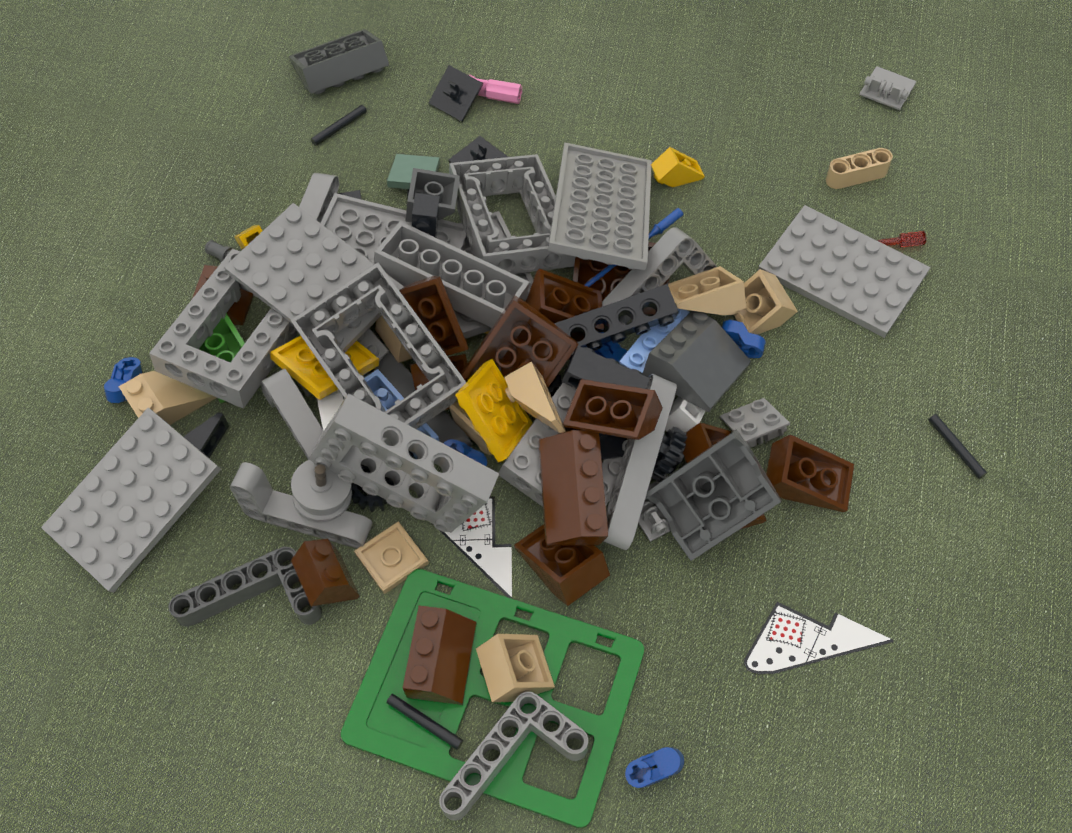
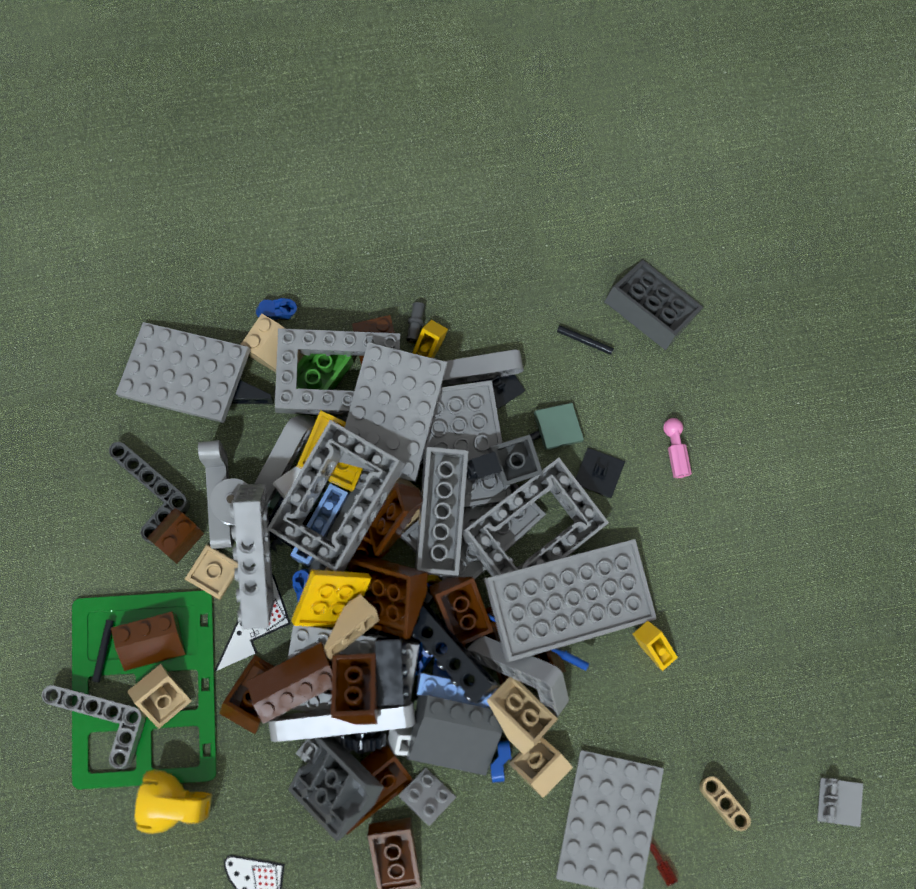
camera: 65 degrees right, 15 degrees up
black piece [428,65,483,122] -> none
blue piece [625,747,684,788] -> none
none -> yellow piece [135,770,212,834]

